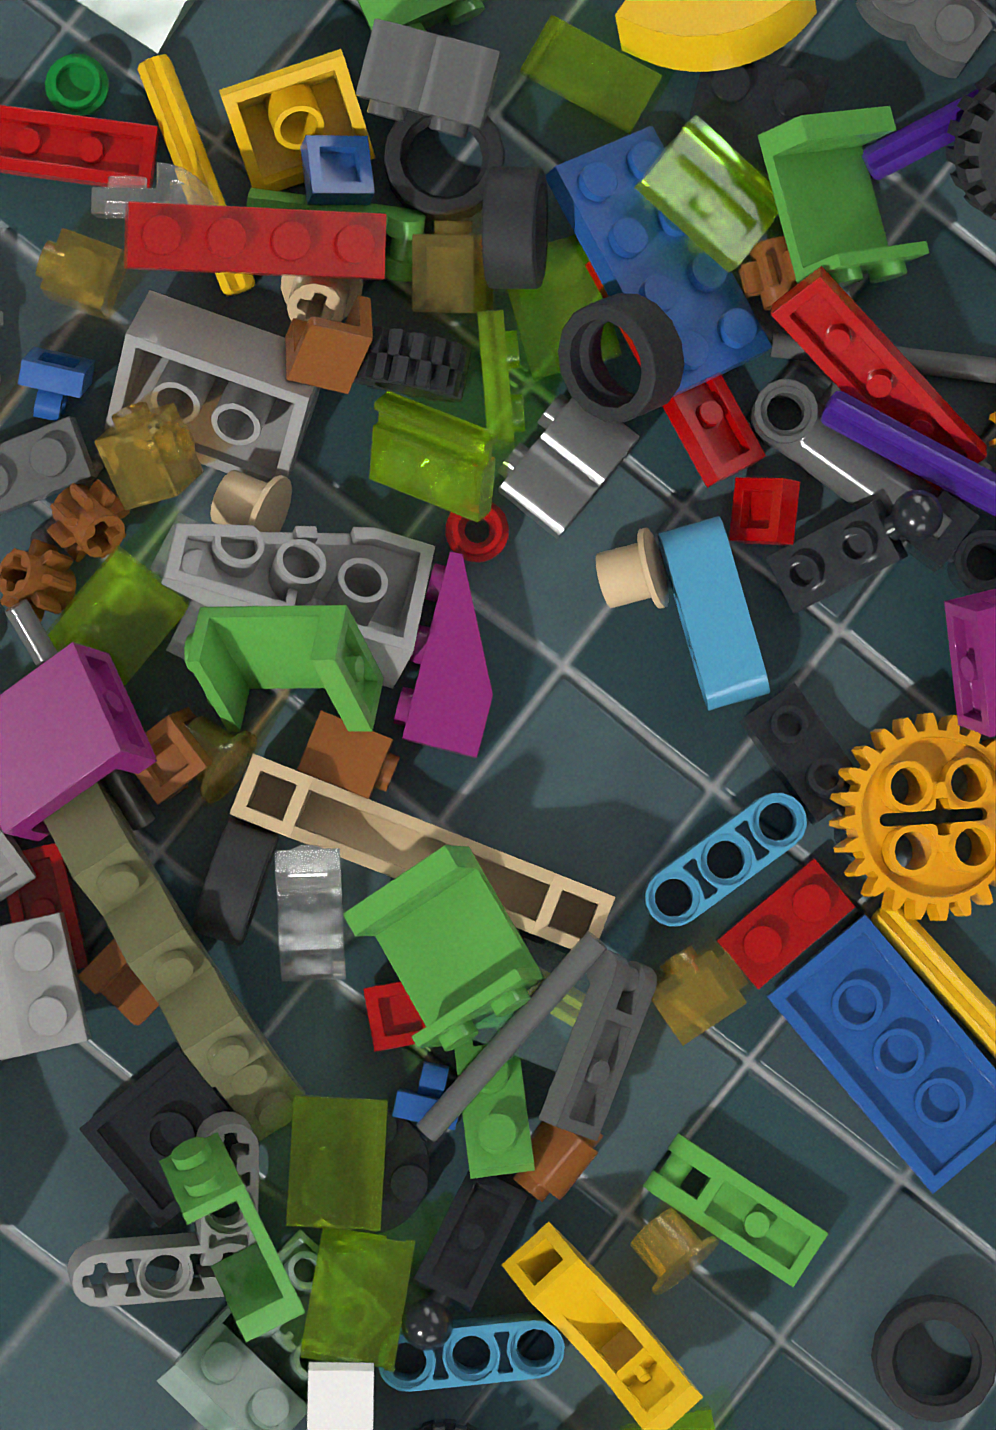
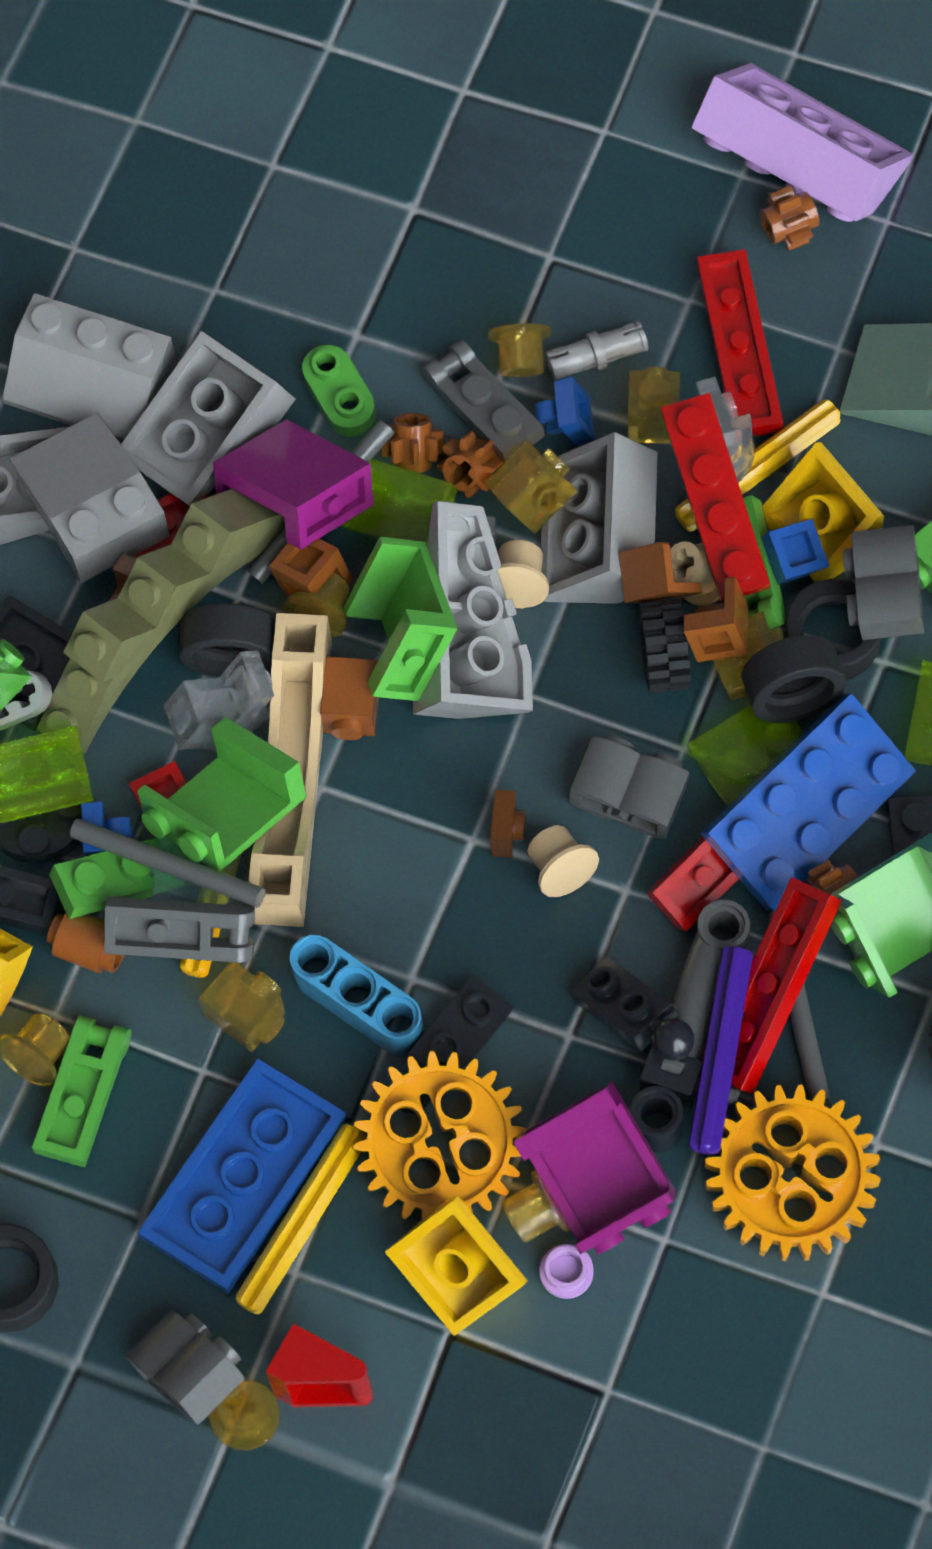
camera: 85 degrees right, 20 degrees down
green plate [45,54,109,117] -> none
clear neon green plate [369,390,498,523] -> none
magenta slope [394,551,493,759] -> none
red plate [445,499,509,563] -> none
clear neon green plate [477,310,525,451] -> none
black tyre [558,293,685,422] -> none
clear neon green plate [634,115,778,273] -> none
dark azure beam [658,516,770,711] -> none
red plate [716,858,855,990] -> none
red plate [729,477,800,545] -> none
none -> reddish brown plate [490,789,526,858]
none -> dark orange panel [684,577,748,662]

